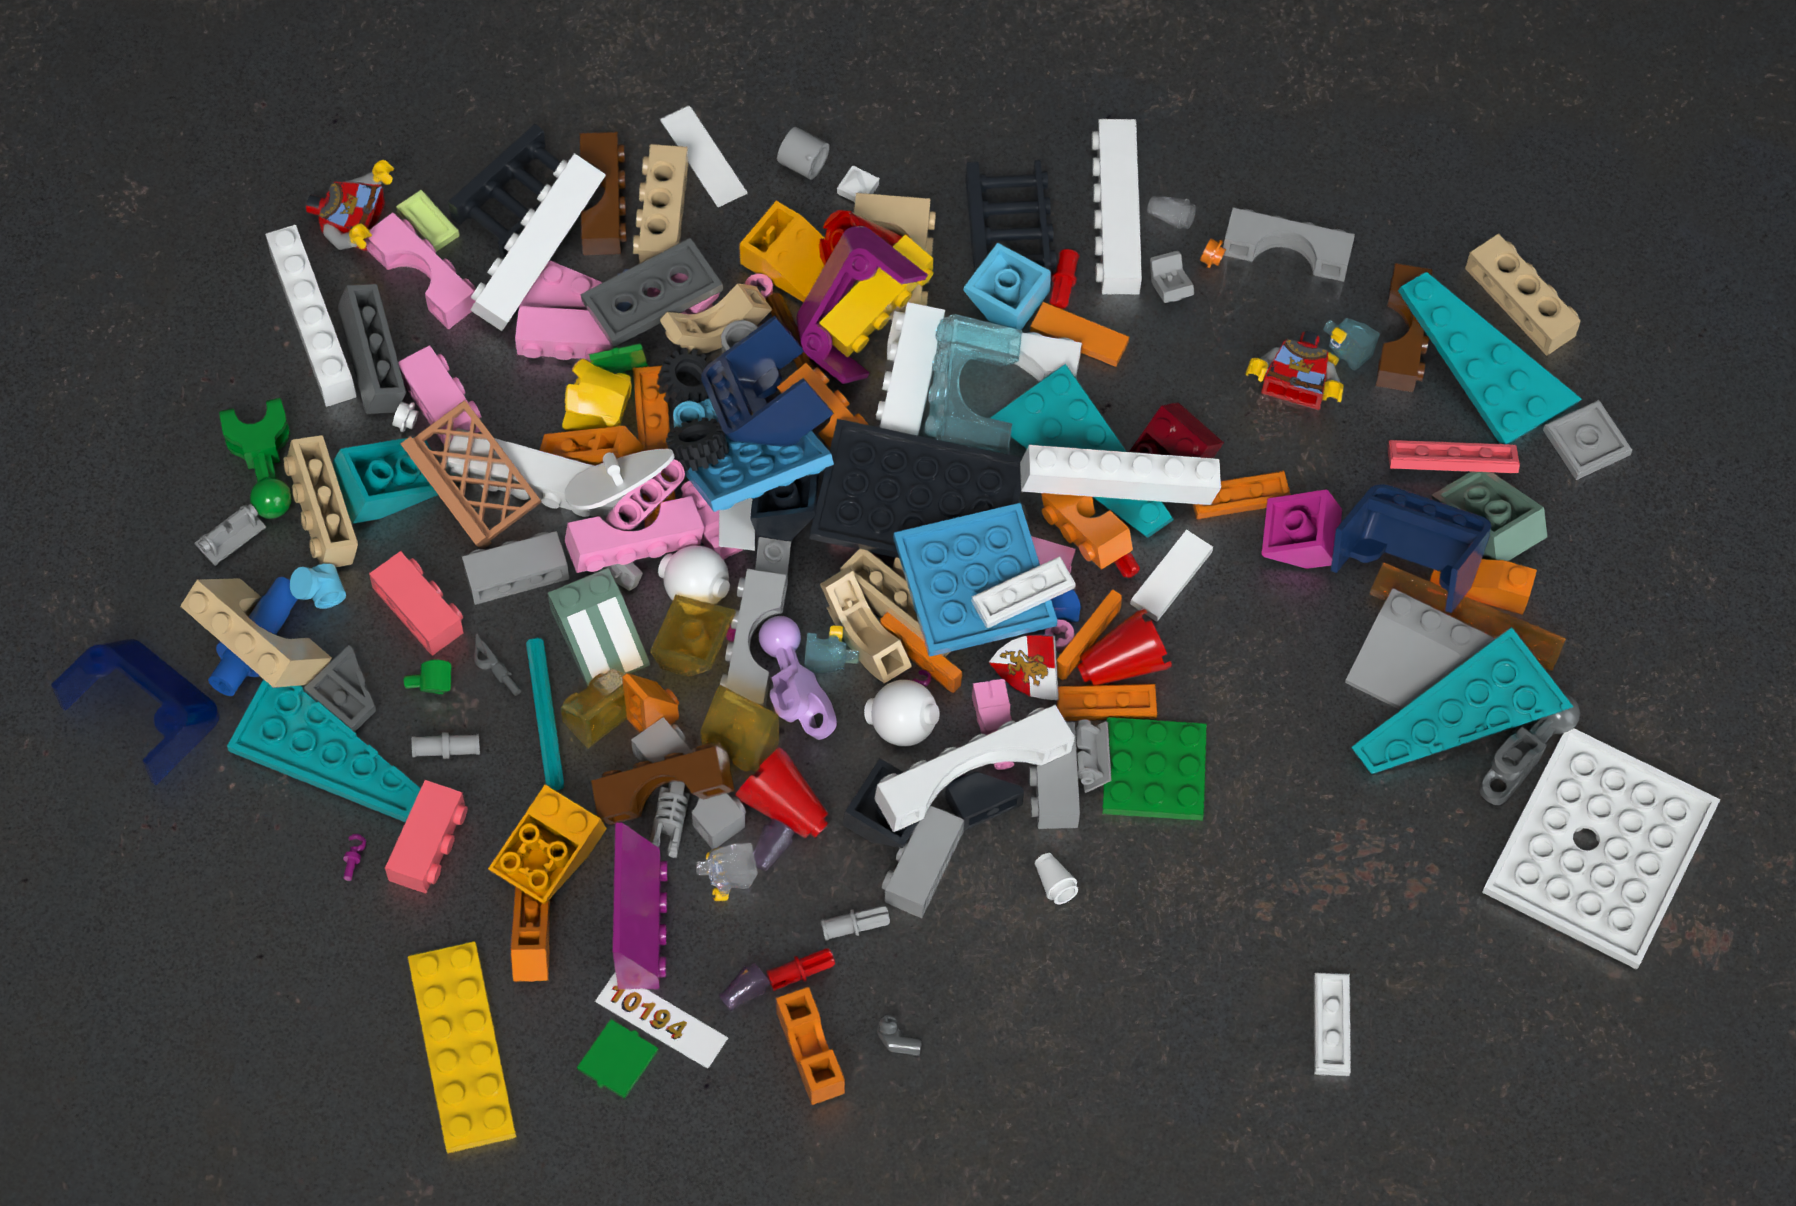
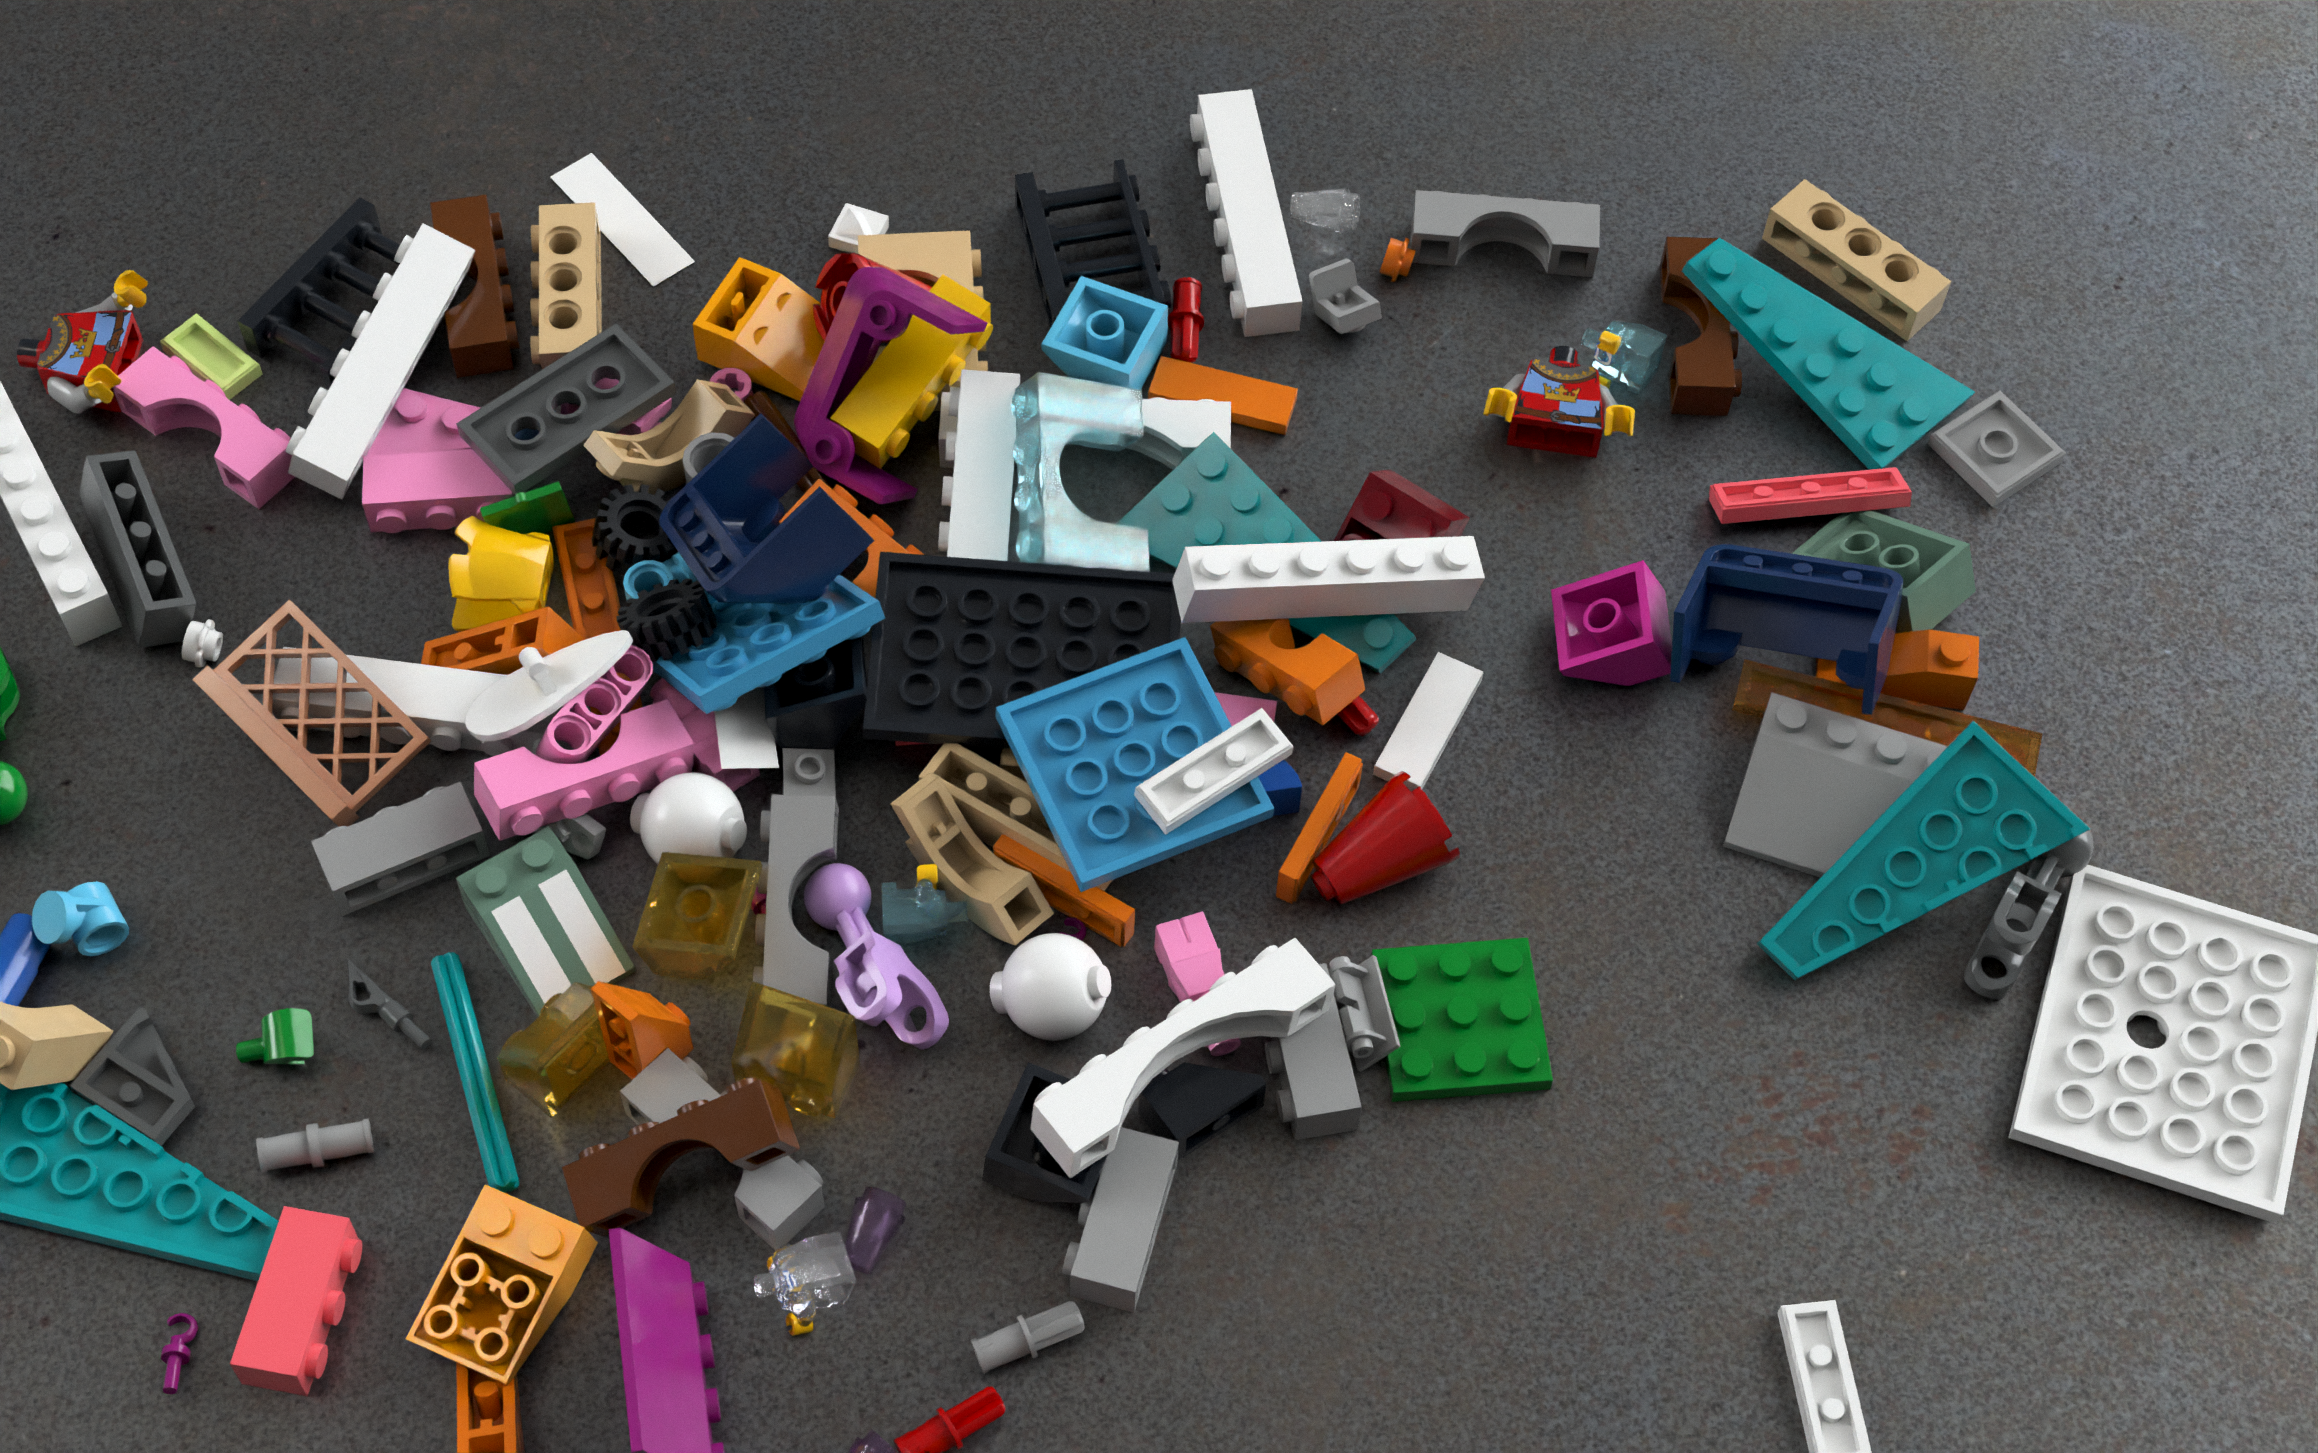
camera: 10 degrees left, 5 degrees down
tan brick [284,435,358,567] -> none
teal slope [332,436,438,524] -> none
coral brick [369,551,463,656] -> none
bright pink brick [398,345,481,445] -> none
light grey hinge [649,782,690,858] -> none
red cone [735,747,829,839] -> none
light grey piece [777,127,829,179] -> none
shield [989,634,1060,700] -> none
white cone [1035,853,1078,904] -> none
bright pink bush [1045,619,1074,653] -> none
orange tile [1056,684,1157,721] -> none
orange tile [1193,471,1291,519] -> none

